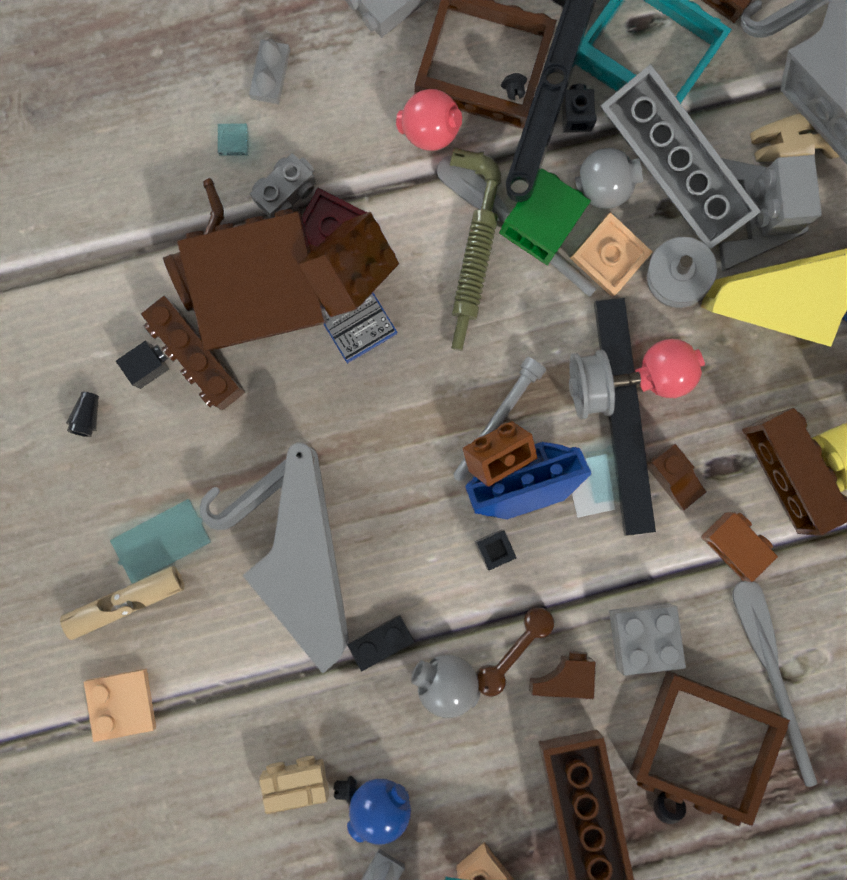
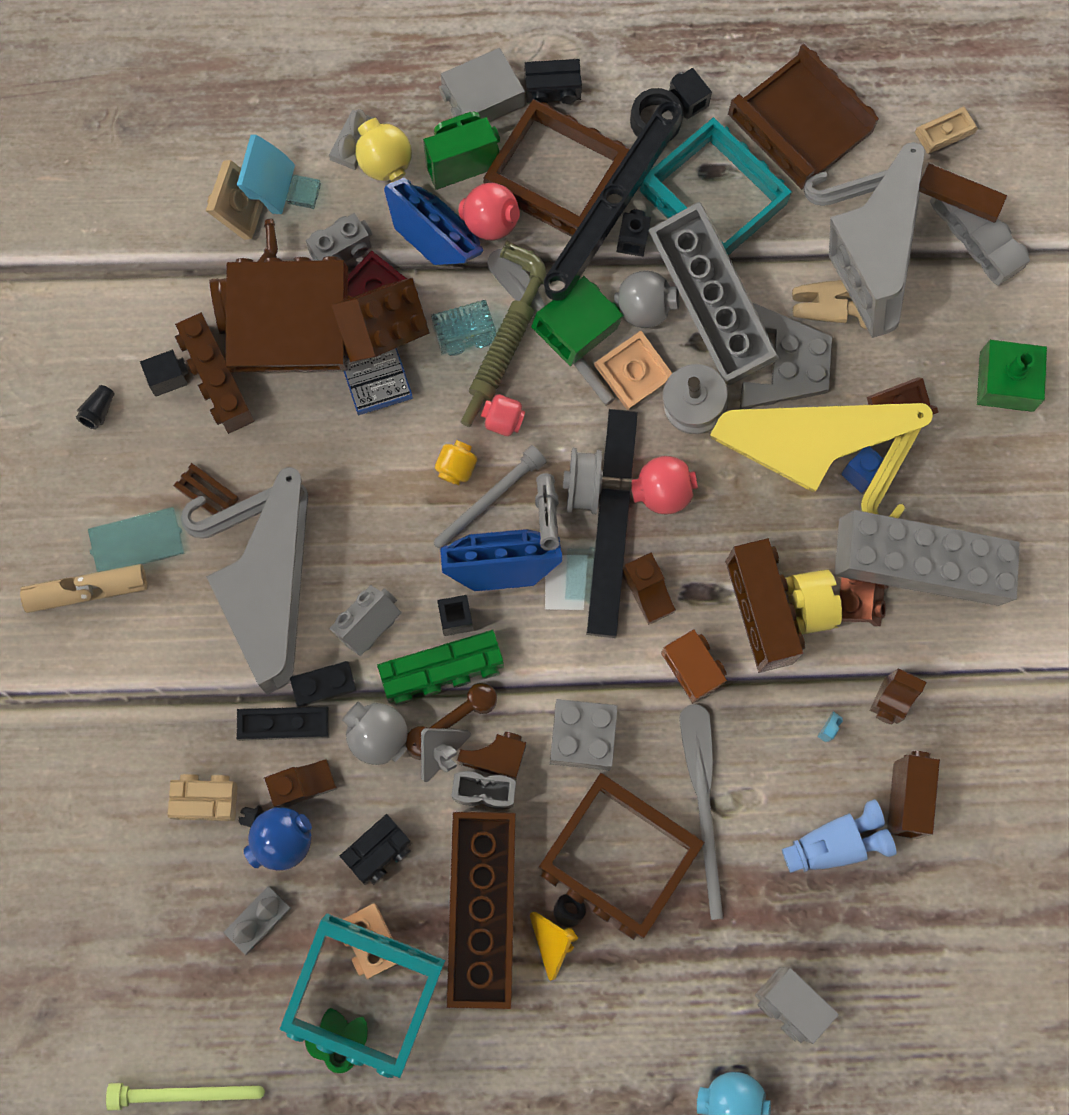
camera: 10 degrees right, 10 degrees down
light nougat plate [84,668,156,742] -> none
dark orange brick [462,421,538,487] -> none
black piece [501,73,527,100] -> none
light grey brick [754,155,822,236] -> none
none -> reddish brown tile [173,463,239,515]
none -> tan tile [206,160,264,240]
none -> black tile [236,706,329,741]
none -> medium azure slope [237,135,295,214]
none -> reddish brown arch [264,759,337,808]
none -> light grey brick [329,585,401,656]
none -> black brick [339,813,412,885]
none -> light yellow brick [355,118,412,182]
none -> green brick [377,630,504,705]
none -> blue wedge [384,177,483,265]
none -> light grey piece [421,728,471,782]
none -> green brick [423,111,500,190]
none -> clear light blue brick [431,300,496,356]
none -> yellow head [435,440,477,486]
none -> light grey brick [451,771,516,810]
none -> coral head [481,394,525,437]
none -> yellow piece [530,912,578,981]
none -> light grey pin [535,473,559,550]

